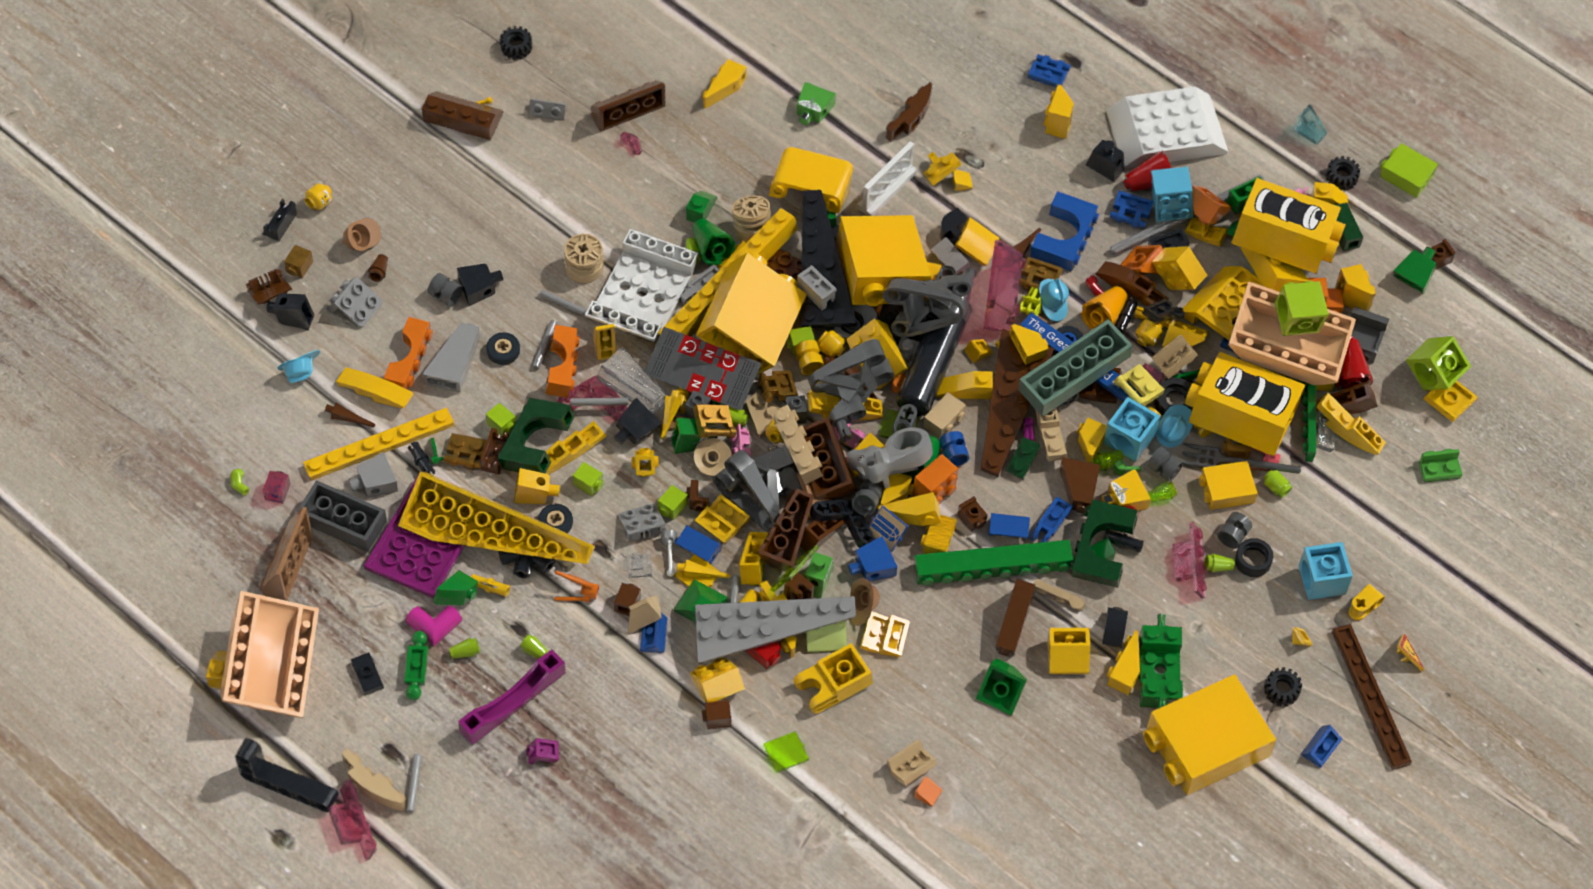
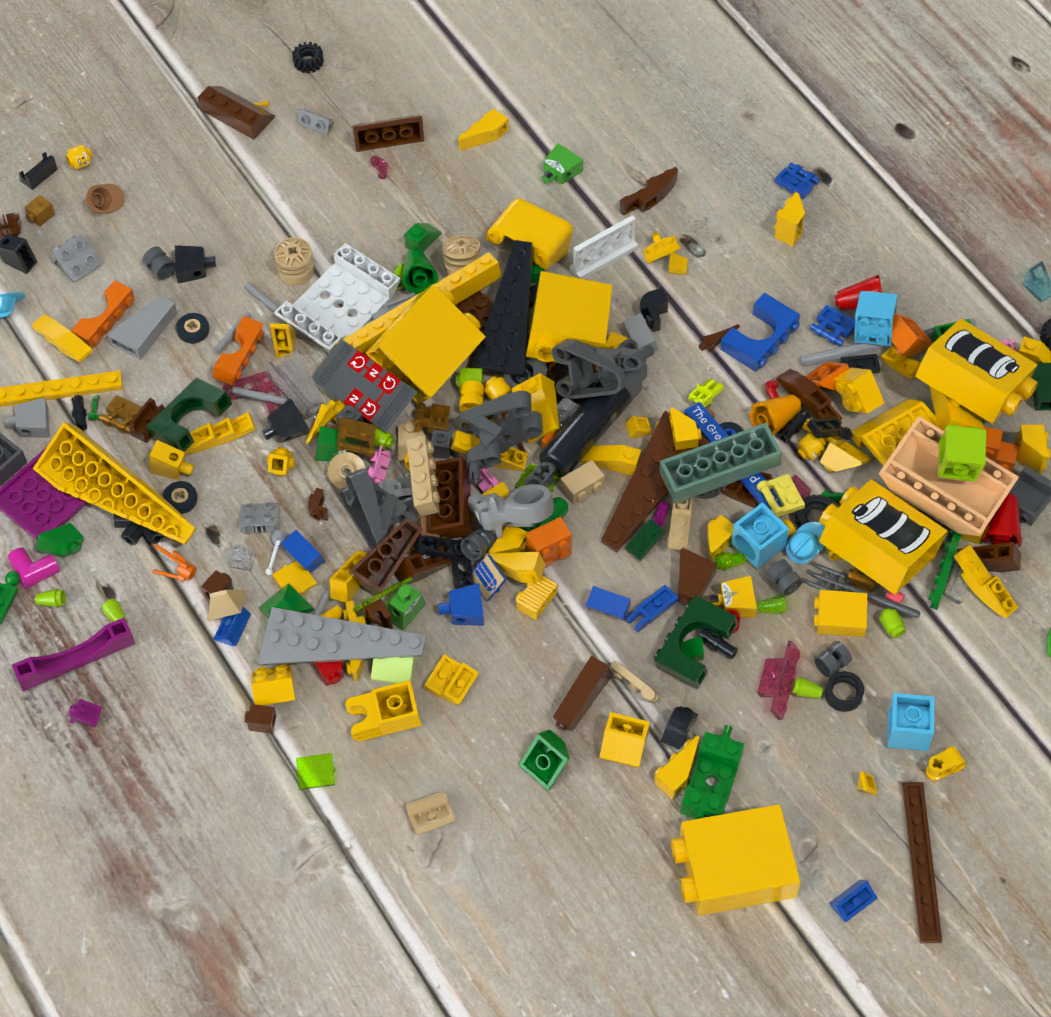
camera: 20 degrees right, 0 degrees up
reddish brown piece [325,402,375,427] -> none
reddish brown cone [368,254,388,282] -> none
yellow pin [471,574,511,597] -> none
lime brick [486,402,516,436] -> none
lime brick [572,462,604,496] -> none
lime brick [658,485,688,520] -> none
yellow piece [676,559,730,579] -> none
yellow slope [695,494,751,544] -> none
light grey hinge [797,265,837,310] -> none
medium nougat piece [850,578,880,626] -> none
green brick [914,540,1073,586] -> none
orange slope [915,776,942,807] -> none
blue wheel [939,431,970,467] -> none
yellow slope [955,217,999,266] -> none
reddish brown brick [957,496,988,531] -> none
clear pink windscreen [983,240,1026,331] -> none
pearl gold plate [1017,257,1063,290] -> none
medium azure piece [1039,279,1069,322] -> none
black torso [1086,140,1124,182] -> none
white slope [1106,87,1228,169] -> none
bright green hand [1113,460,1142,475] -> none
tan bracket [1152,335,1198,379] -> none
black tyre [1264,667,1302,706] -> none
yellow piece [1396,634,1425,671] -> none

